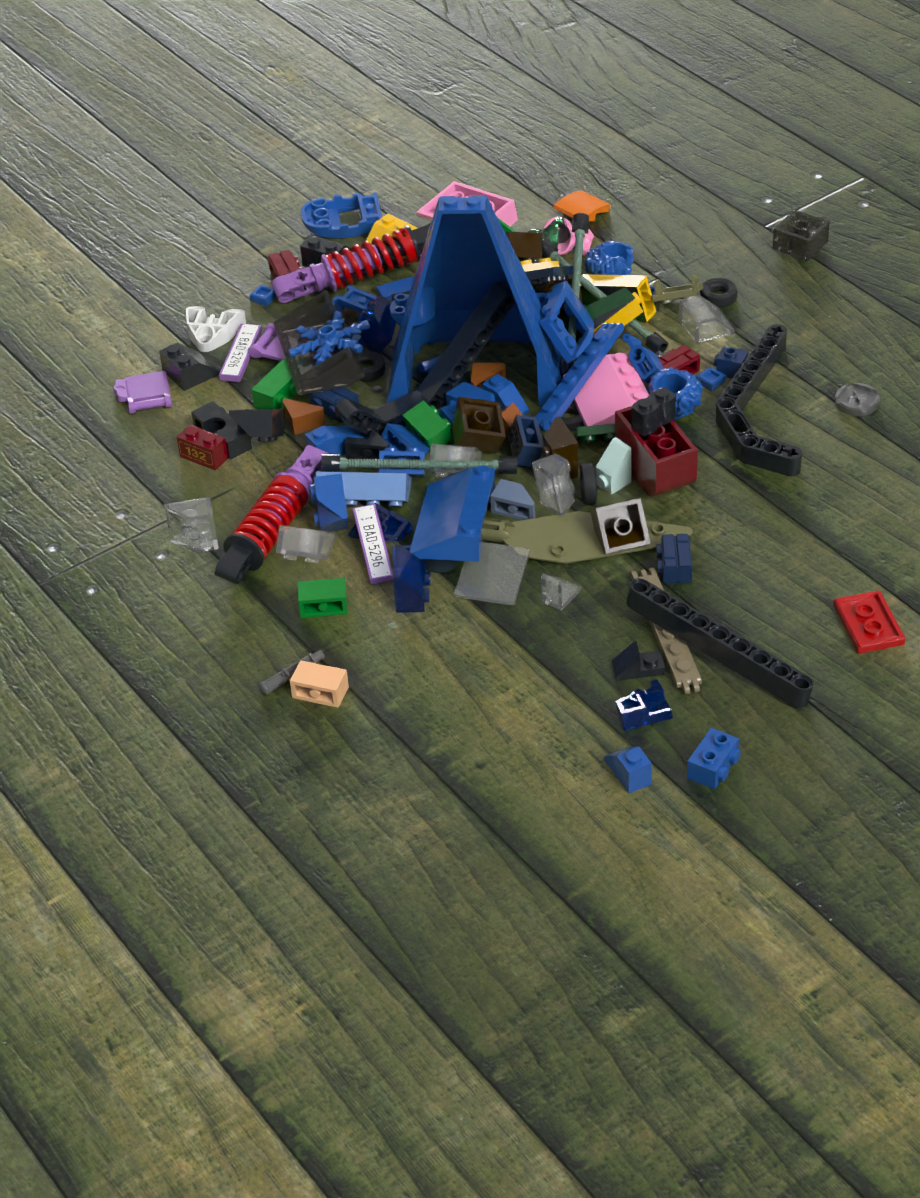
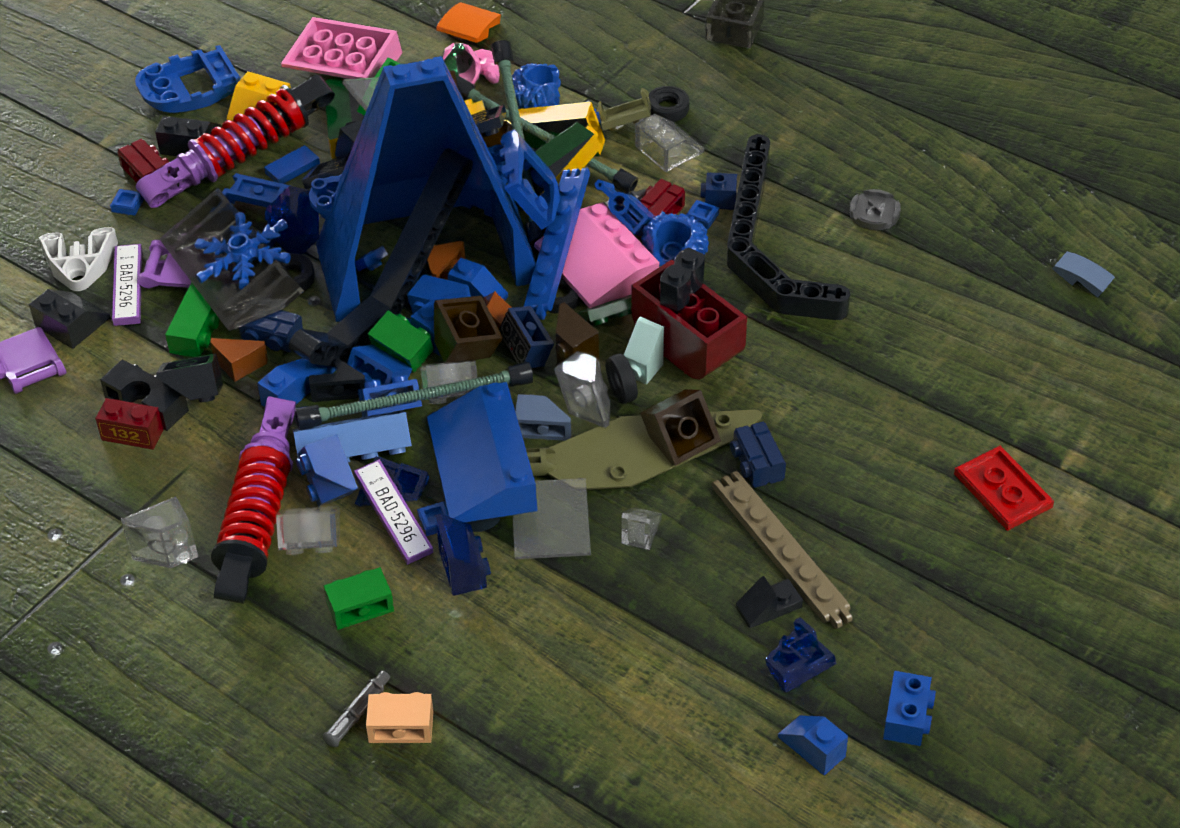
camera: 20 degrees left, 5 degrees up
black beam [626,578,814,708] -> none

